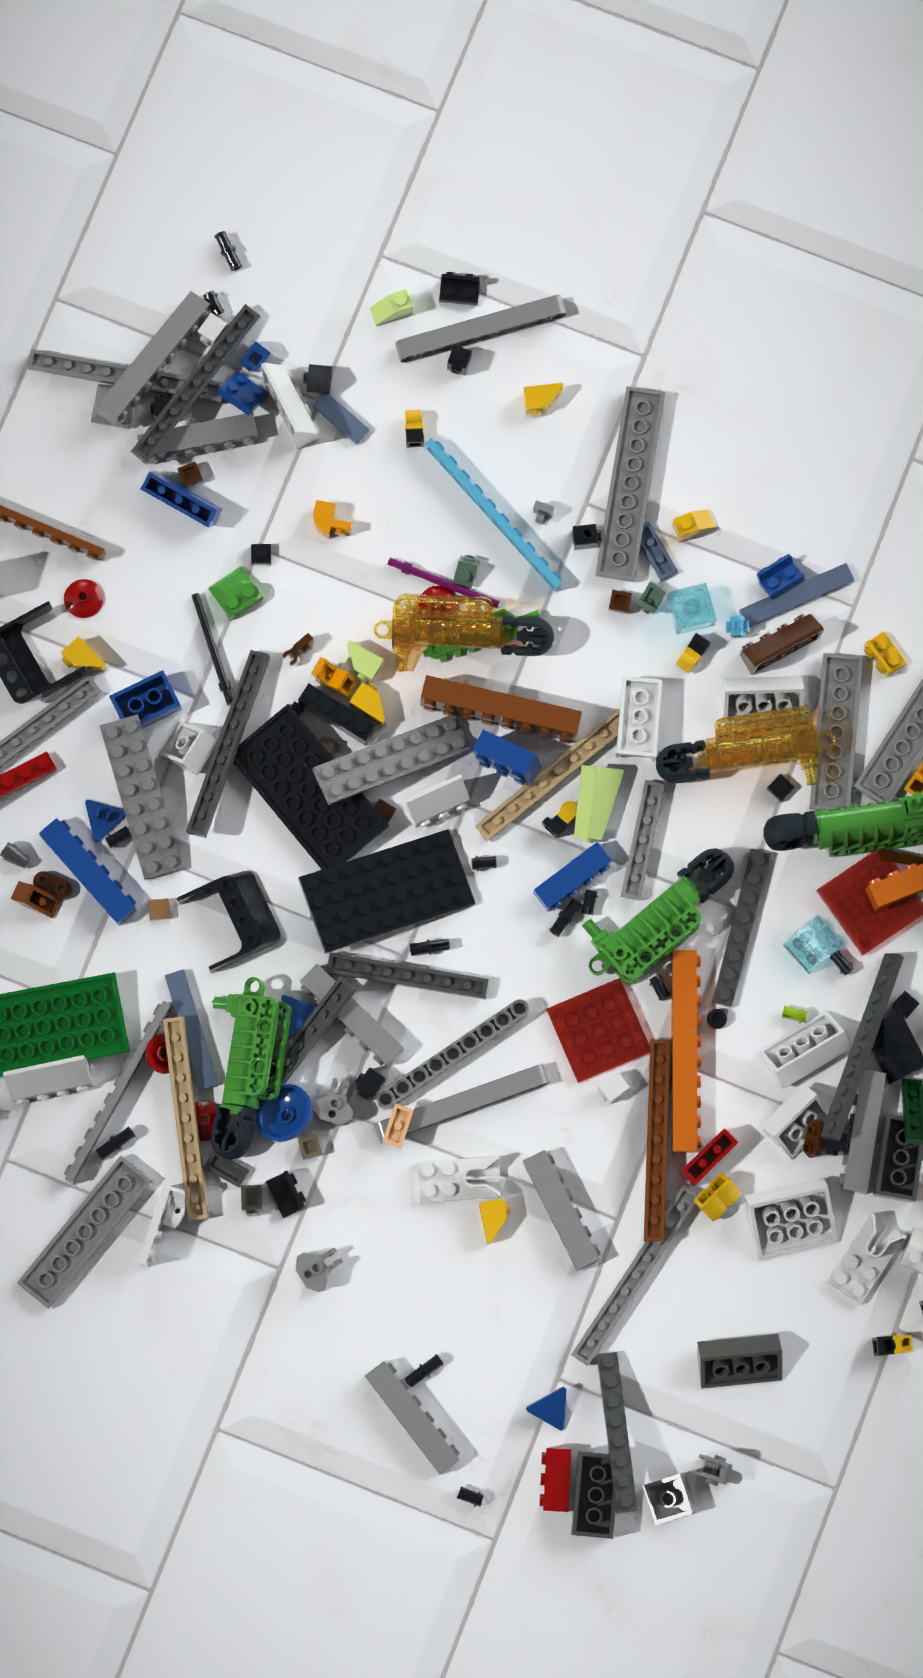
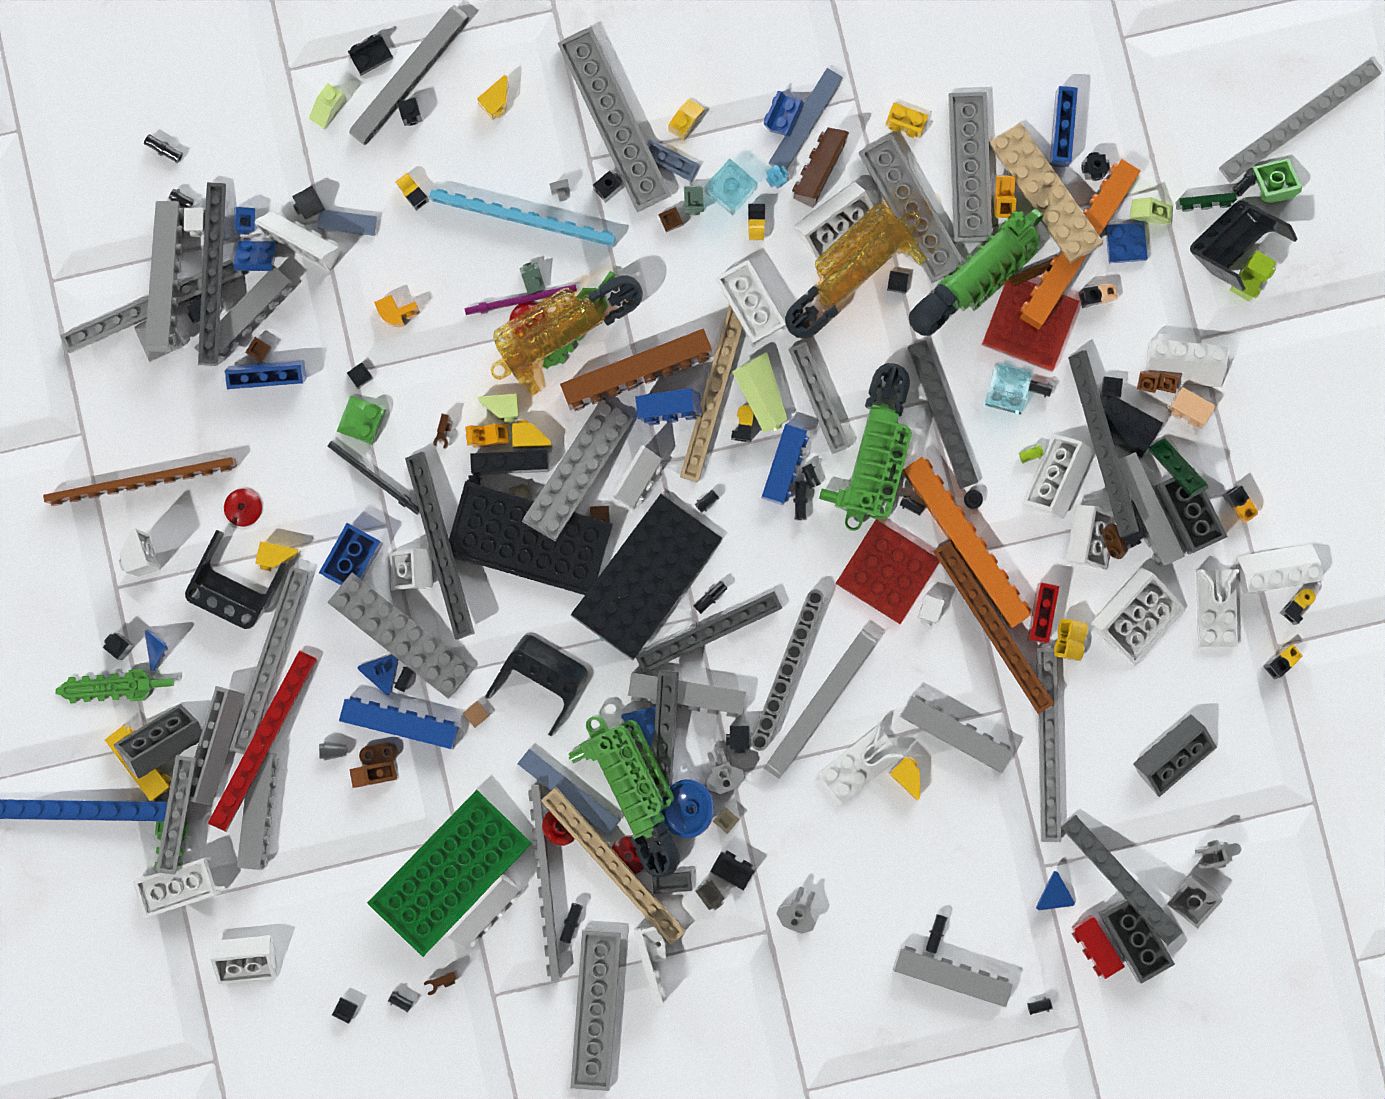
camera: 30 degrees left, 5 degrees up
light nougat plate [382,1103,414,1149] -> none

